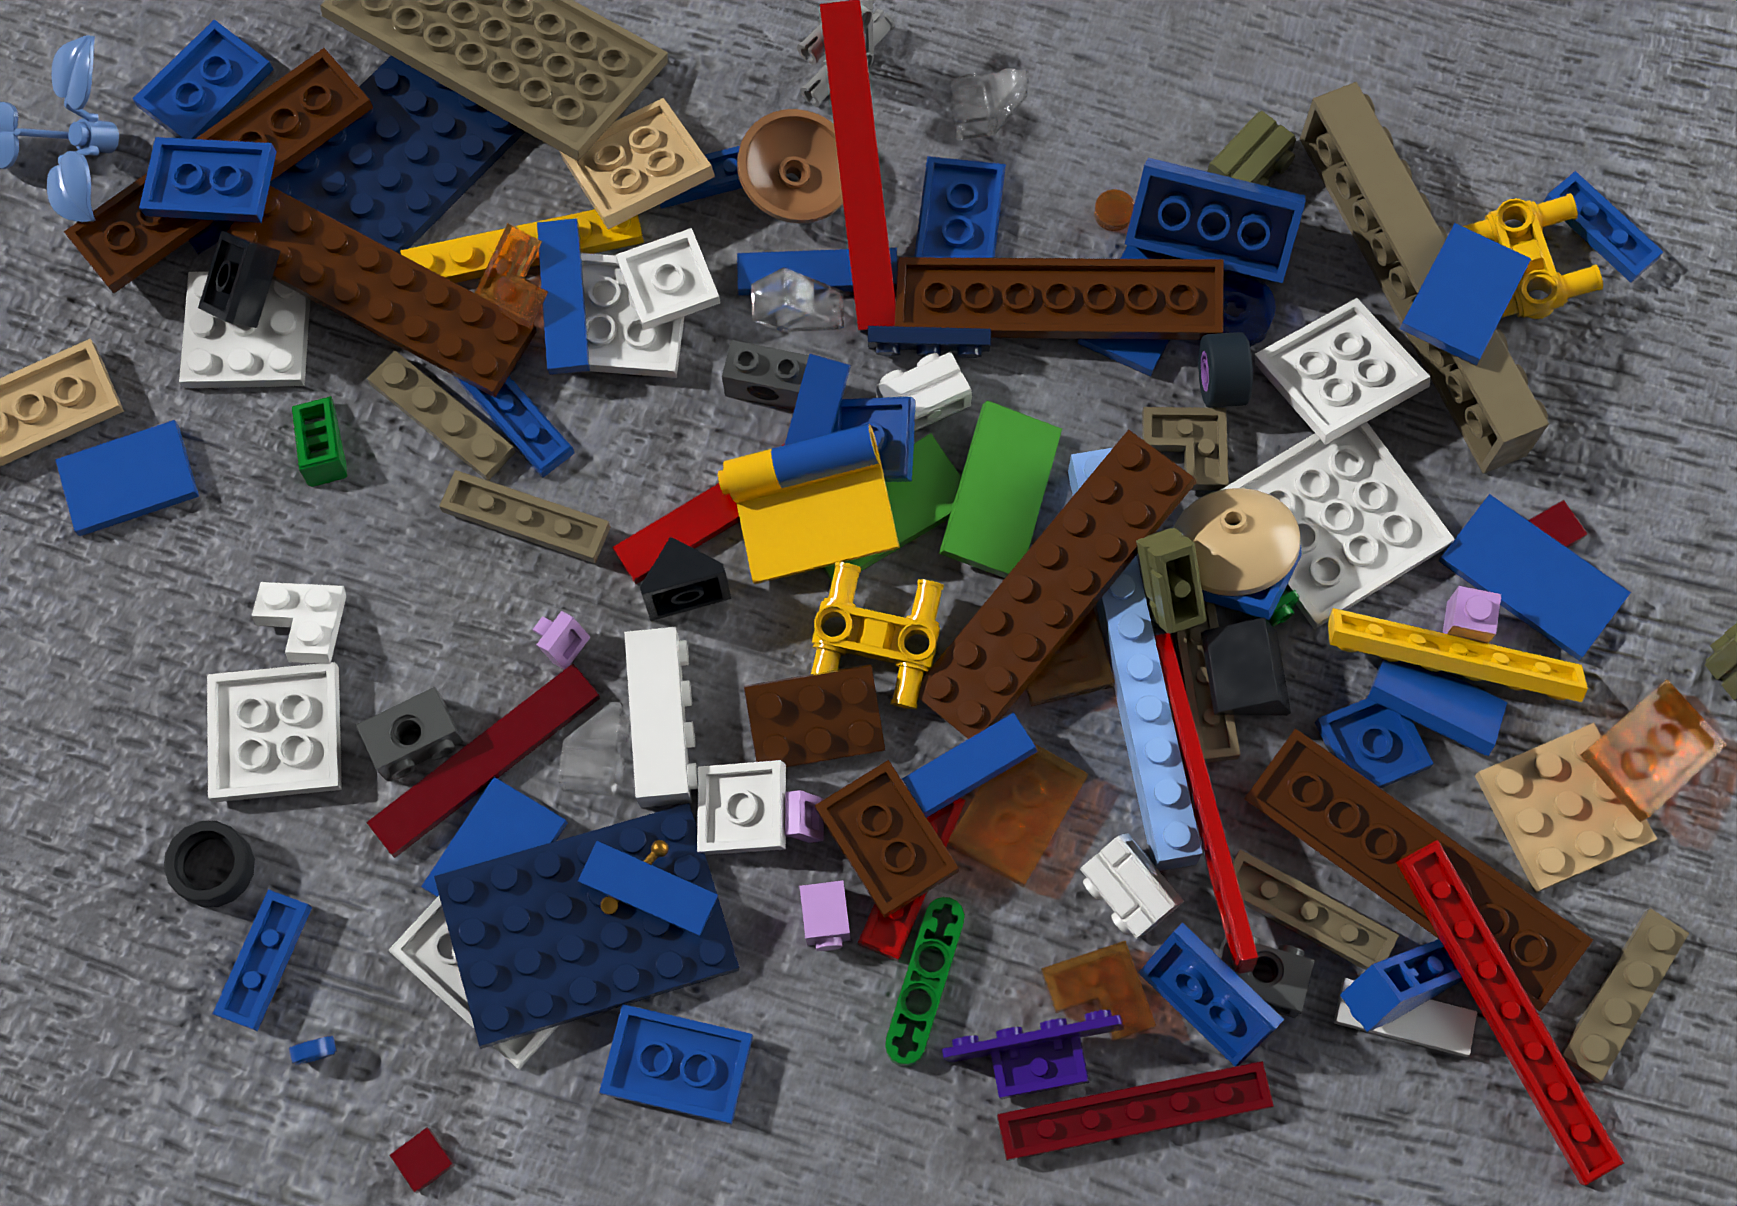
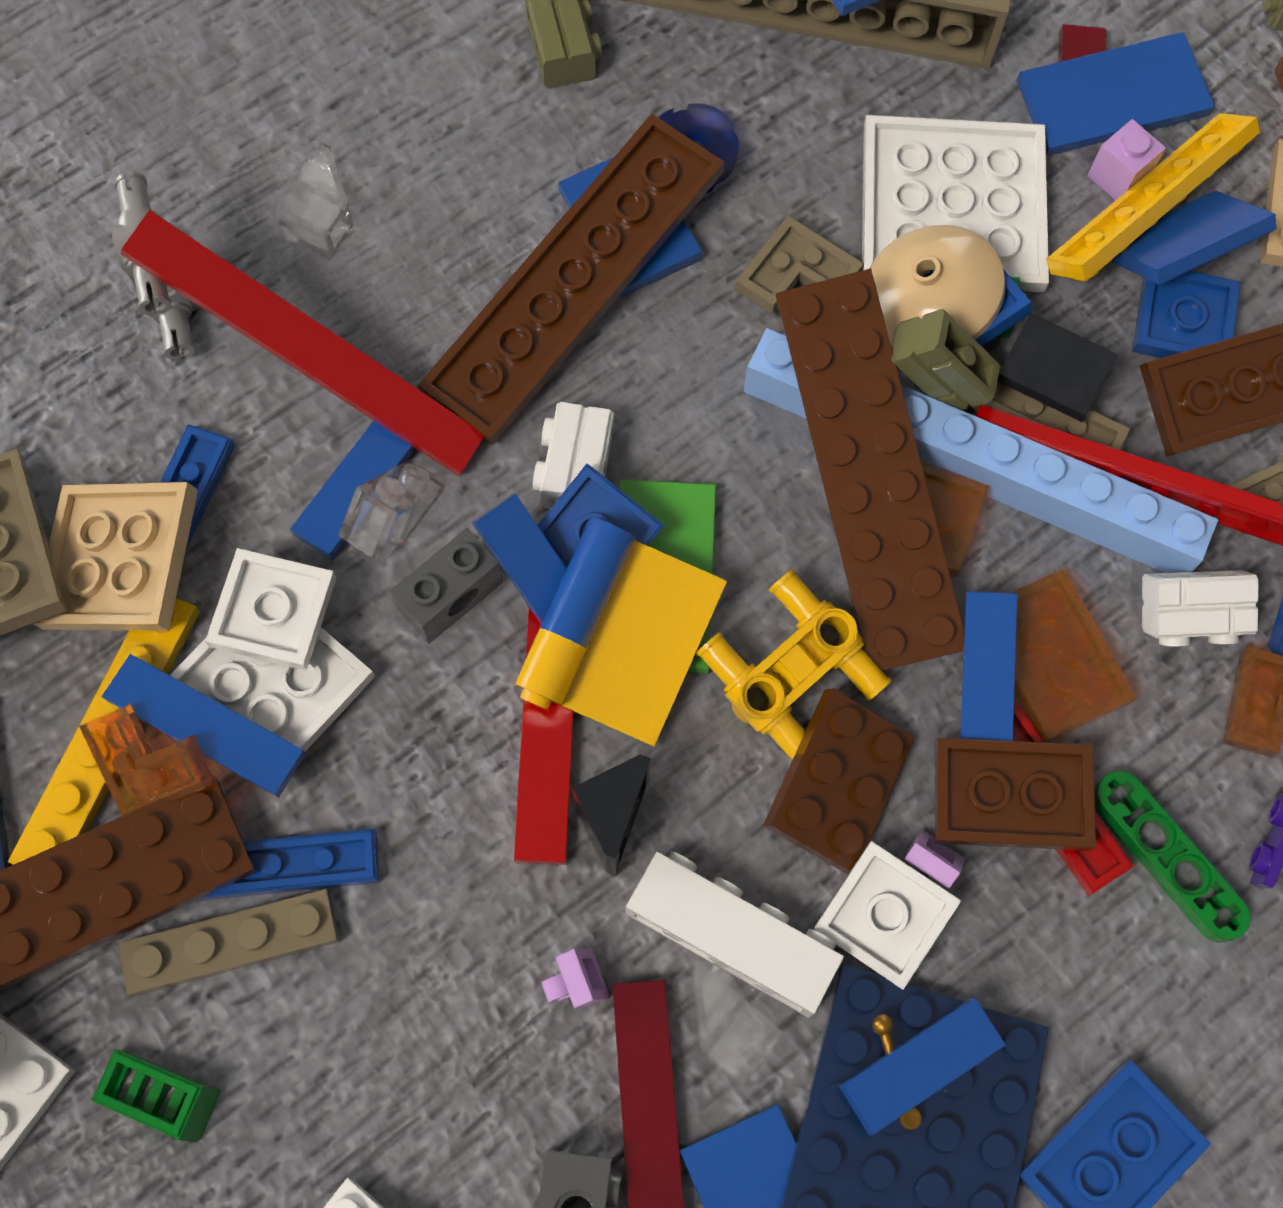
camera: 60 degrees left, 0 degrees up
dark tan plate [439,470,611,564] -> none
medium nougat dish [737,109,843,223] -> none
lavender brick [799,880,851,951] -> none
dark blue plate [868,326,991,358] -> none
blue tile [914,156,1006,258] -> none
bright green tile [939,400,1062,578] -> none
clear orange tile [1094,189,1134,231] -> none
blue brick [1125,158,1306,283] -> none
black wheel [1198,332,1253,408] -> none
white plate [1255,298,1430,445] -> none

